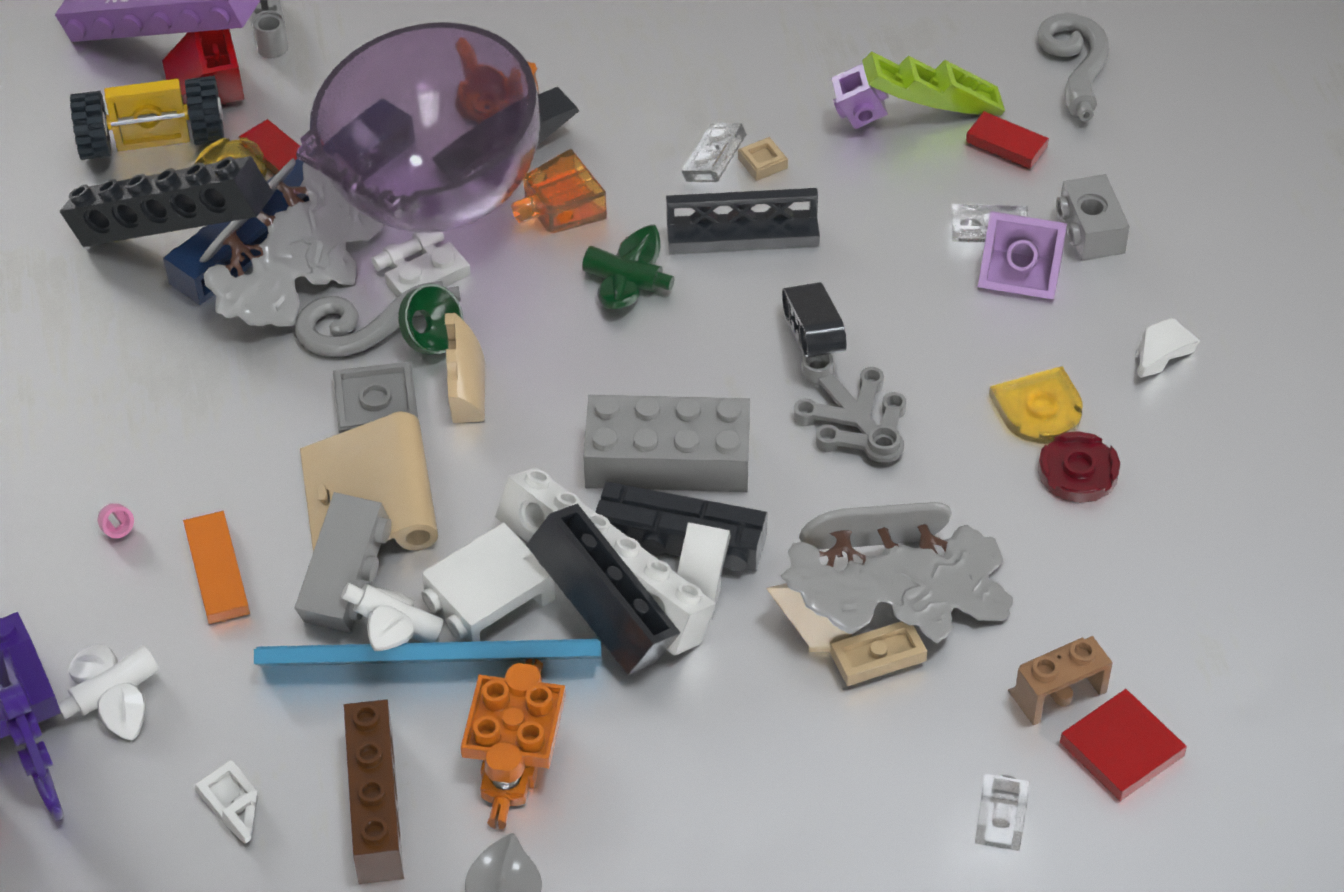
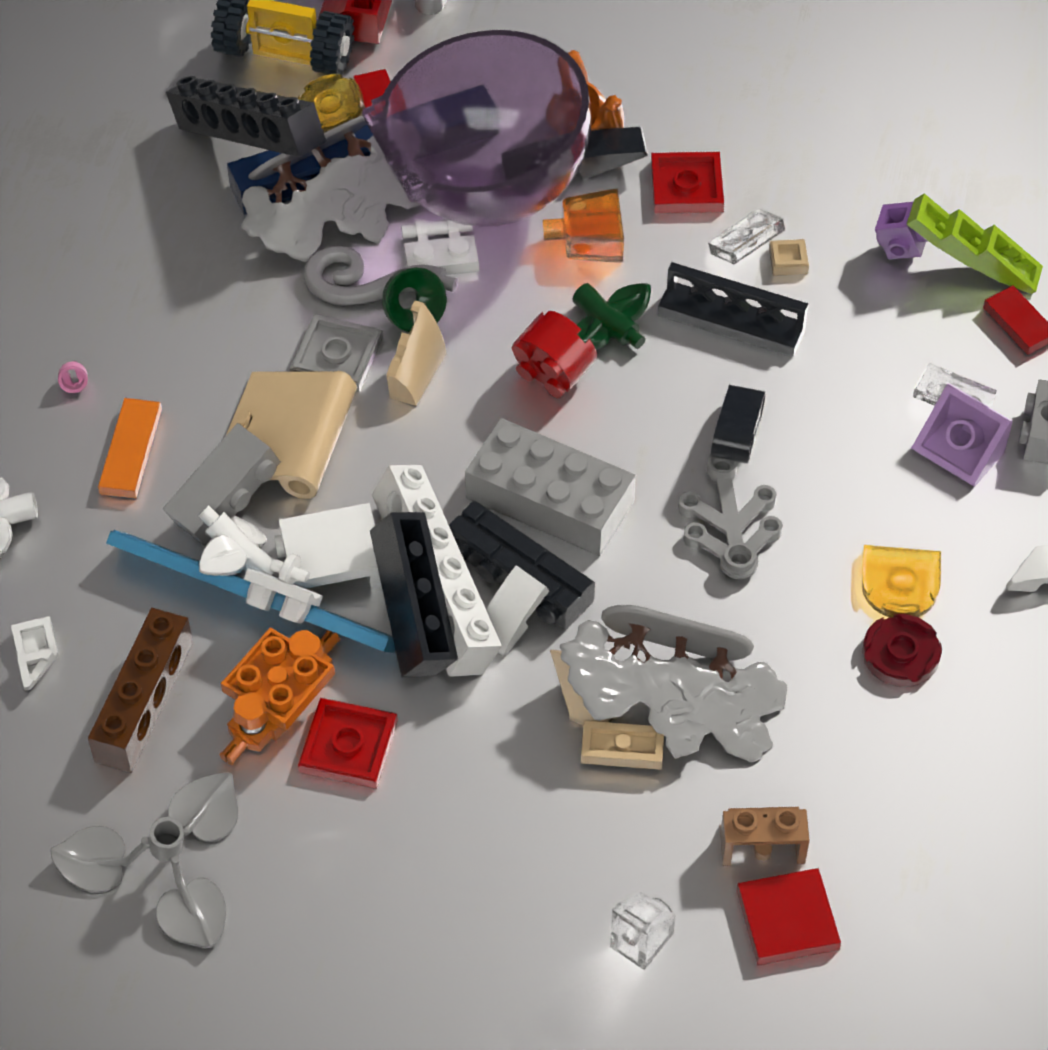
camera: 25 degrees right, 5 degrees up
none -> white hips [244,553,323,624]
none -> red tile [298,698,398,789]
none -> red brick [511,311,597,399]
none -> red tile [651,152,724,214]

